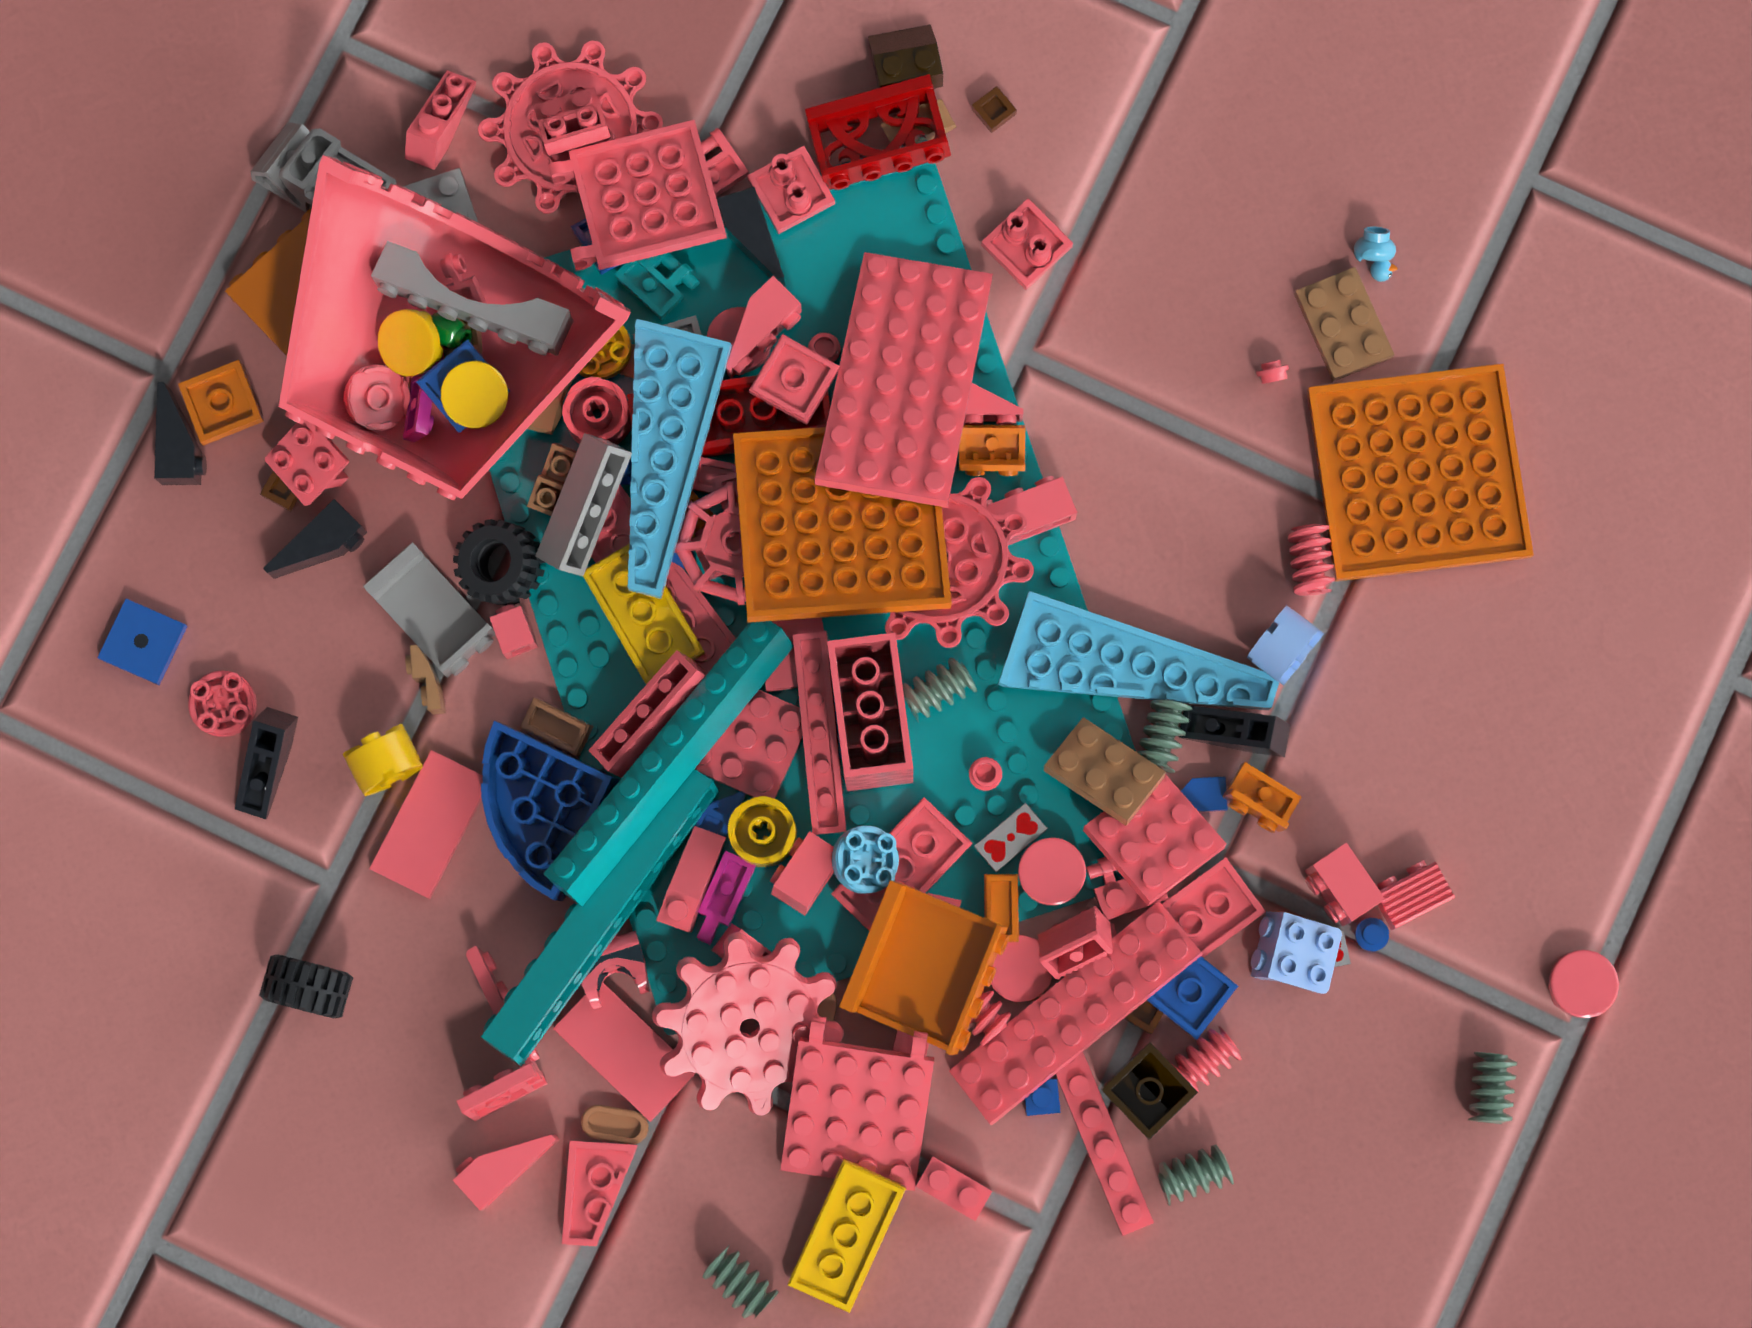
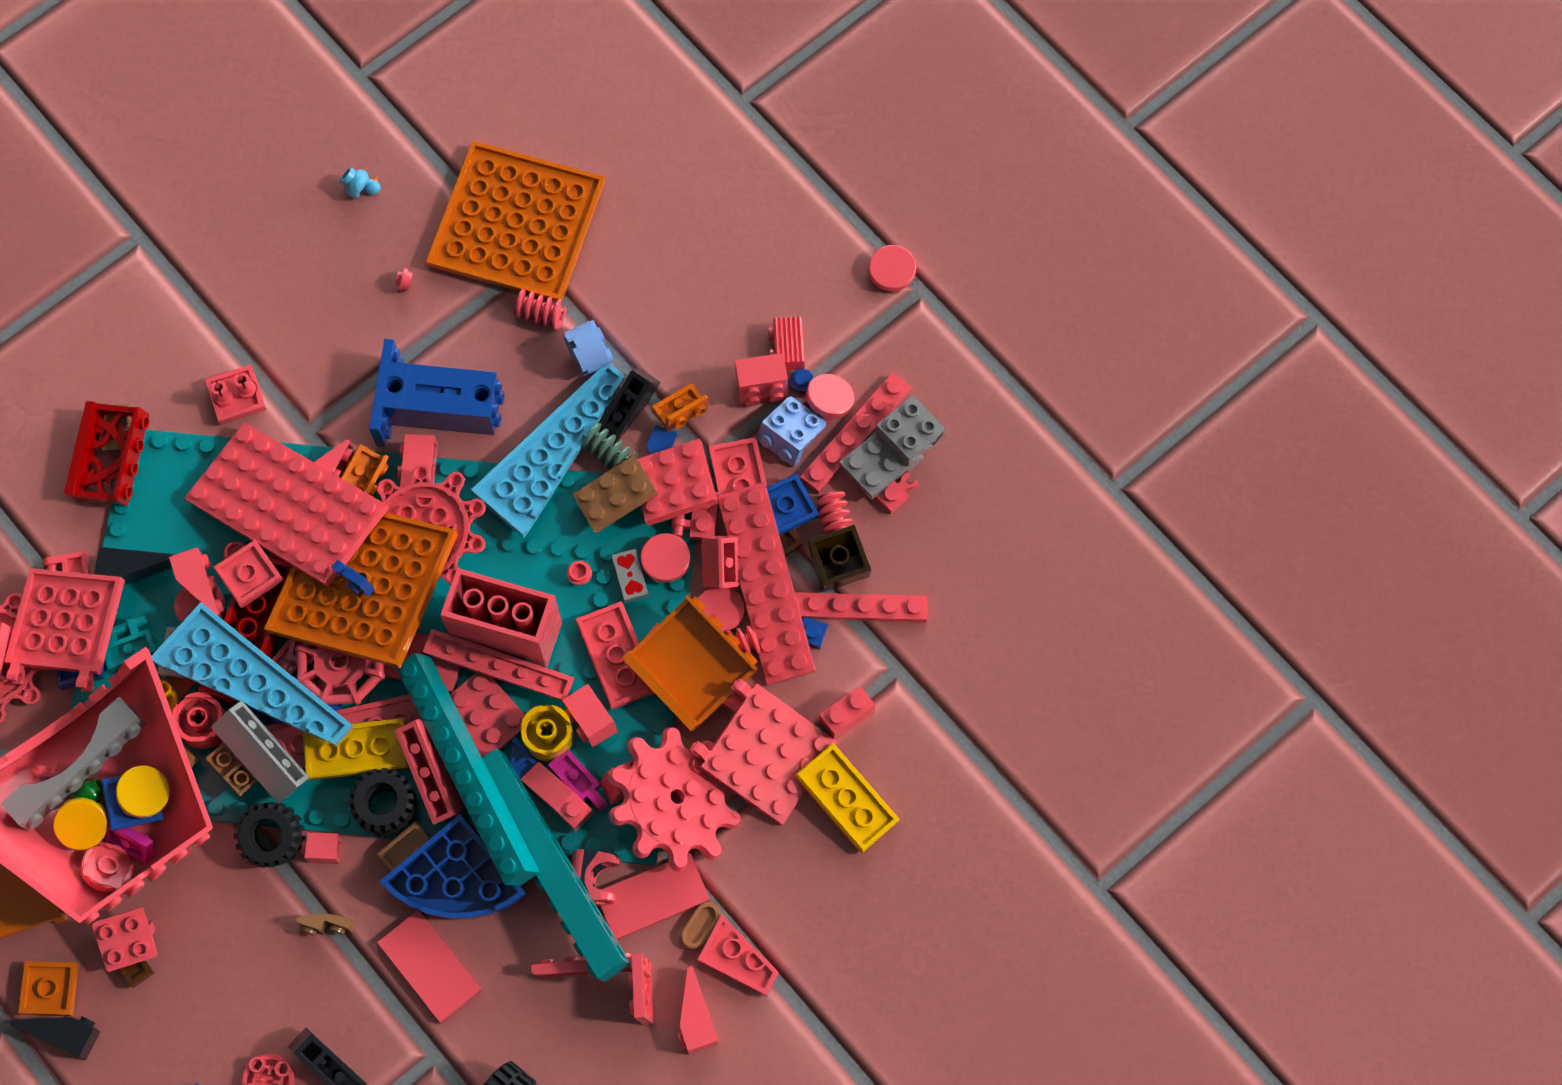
camera: 70 degrees left, 10 degrees down
black slope [263,499,367,579] -> none
yellow brick [342,724,423,796] -> none
light grey panel [363,542,495,678] -> none
sand green piece [702,1246,779,1319] -> none
coral plate [747,146,835,234] -> none
medium azure tile [832,825,899,894] -> none
dark brown slope [868,24,943,88] -> none
sand green piece [902,657,977,723] -> none
reddish brown plate [971,86,1017,133] -> none
orange tile [984,874,1019,942] -> none
sand green piece [1158,1145,1234,1206] -> none
medium nougat plate [1294,267,1395,382] -> none
sand green piece [1468,1052,1517,1124] -> none
none -> blue plate [331,560,375,597]
none -> black tyre [349,768,417,838]
none -> blue brick [369,339,505,447]
none -> coral plate [800,373,911,494]
none -> coral tile [804,374,854,421]
none -> light grey piece [839,395,946,500]
none -> coral plate [875,472,917,514]

